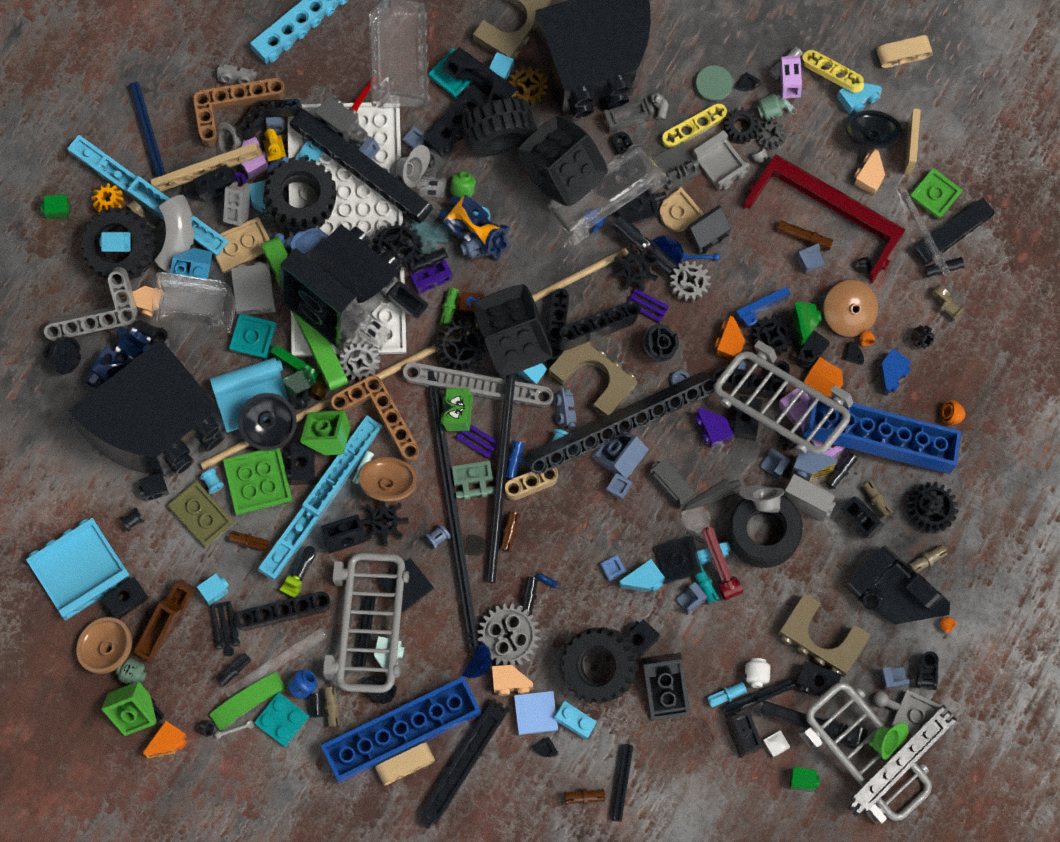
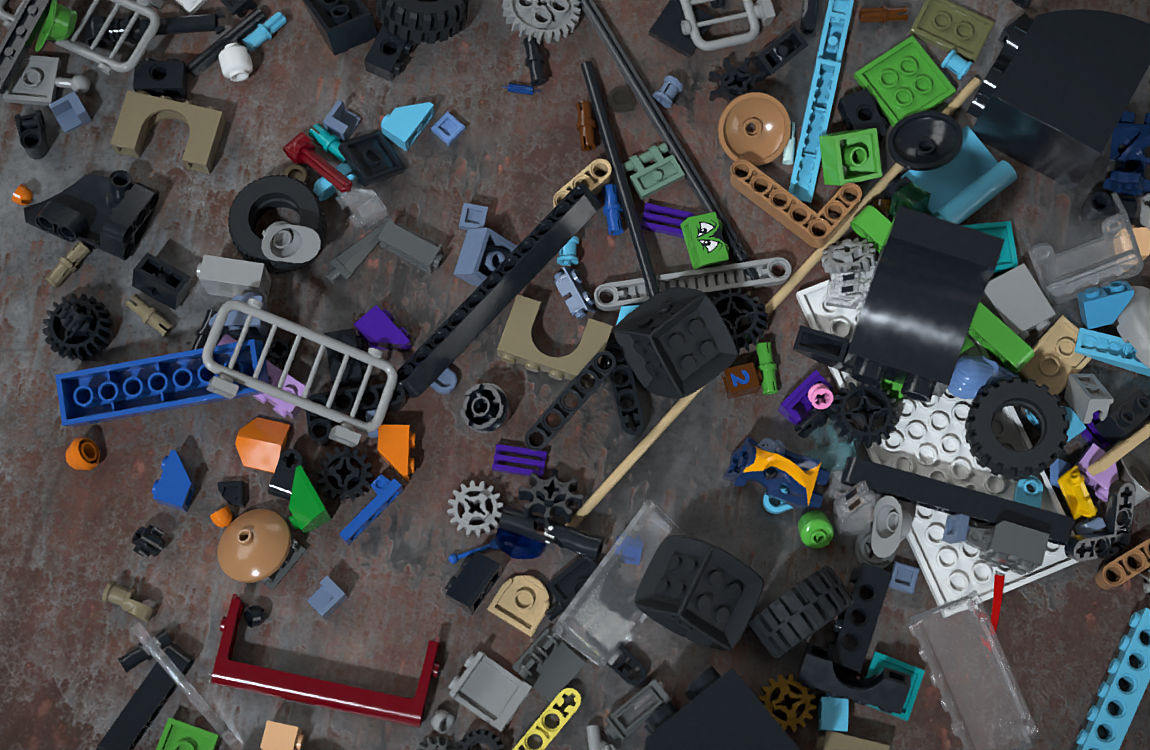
camera: 160 degrees right, 0 degrees up
sand blue panel [760,448,791,480] -> none
reddish brown pin [777,220,834,251] -> none
none -> dark tan tile [283,165,309,184]
none -> bright pink bush [808,383,833,409]

